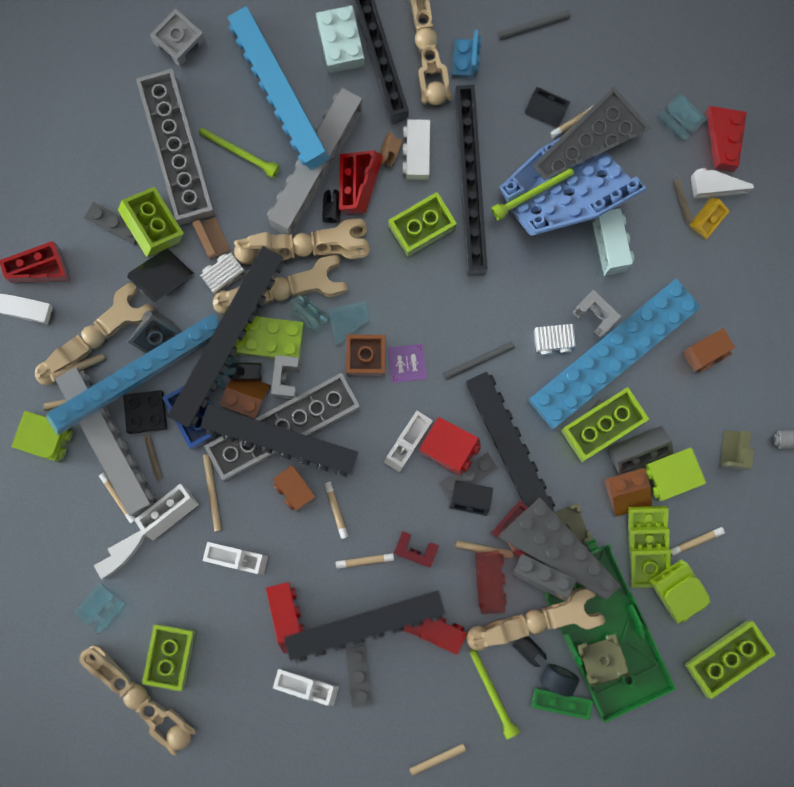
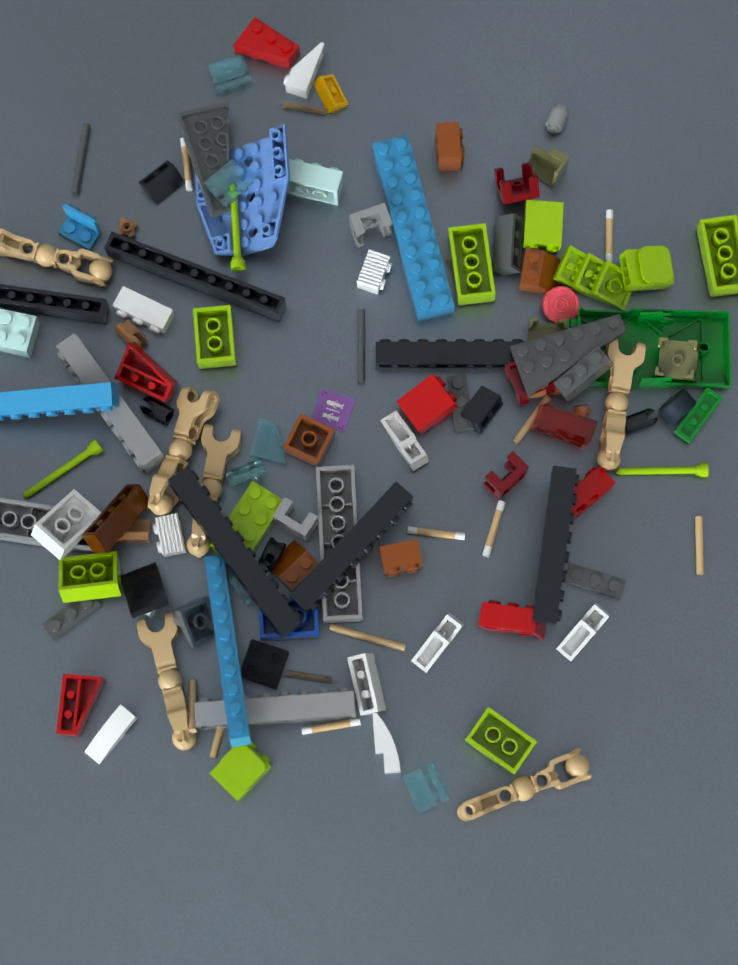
camera: 60 degrees left, 5 degrees down
none -> white slope [31,489,101,560]
none -> reddish brown brick [82,484,149,553]
none -> medium nougat plate [117,218,137,238]
none -> clear light blue plate [204,159,253,207]
none -> dark red panel [494,162,540,204]
none -> coral tile [542,286,579,323]
none -> medium nougat plate [572,404,592,418]

